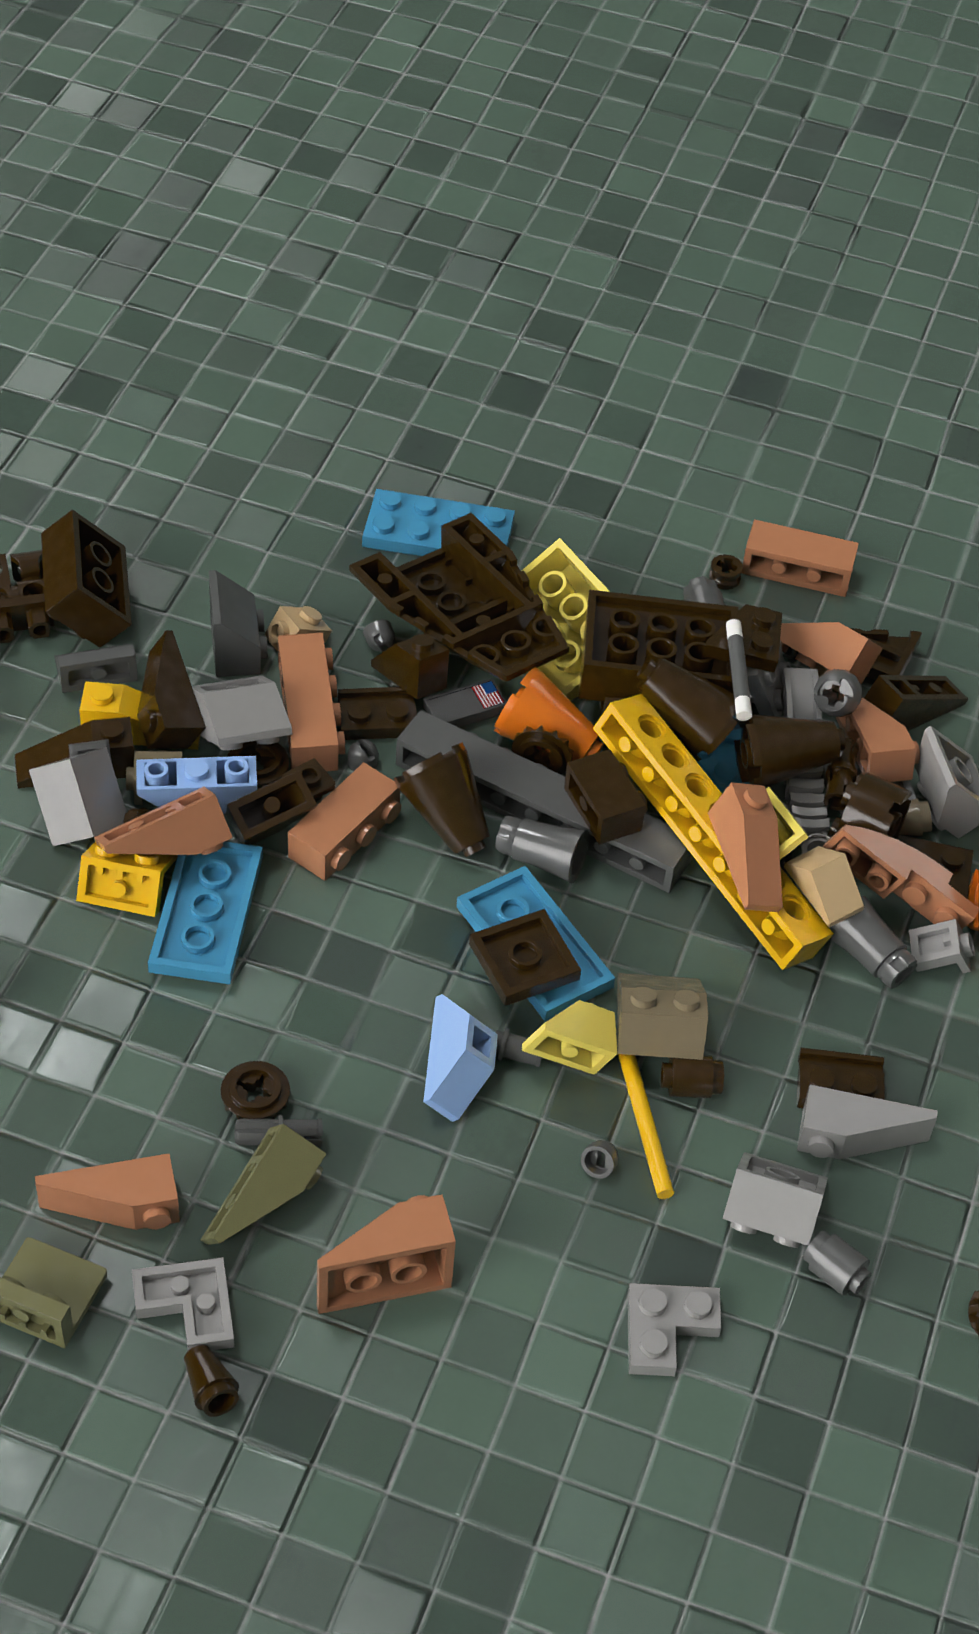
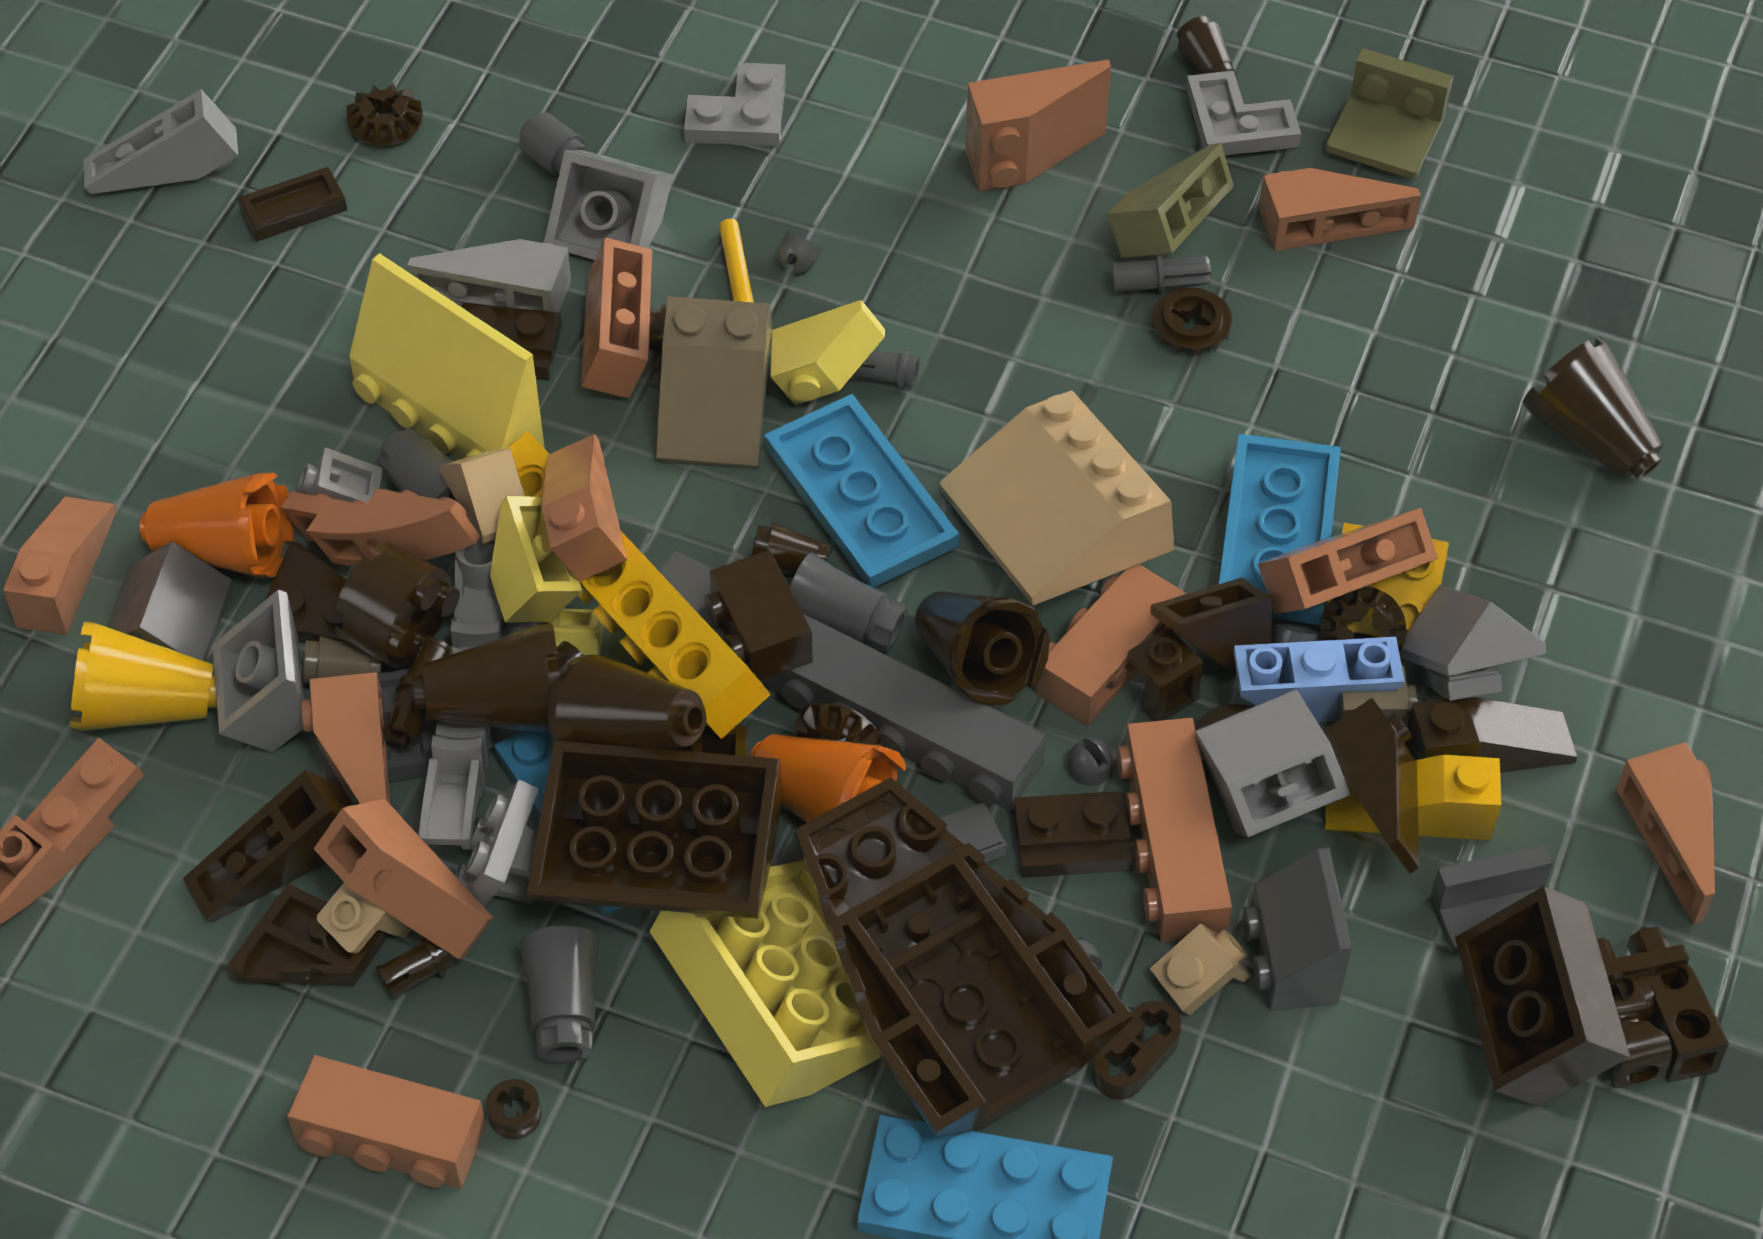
camera: 175 degrees left, 5 degrees up
dark brown slope [371,633,449,699] -> none
light blue slope [423,994,498,1122] -> none
dark brown plate [469,909,581,1006] -> none
dark brown wing [702,604,782,673] -> none
dark grey bar [726,619,752,721] -> none
dark grey piece [814,669,862,717] -> none
none -> light yellow slope [349,253,545,460]
none -> nougat brick [581,237,652,399]
none -> dark brown cone [752,522,829,574]
none -> tan slope [939,390,1174,606]
none -> dark brown beam [1093,1000,1182,1100]

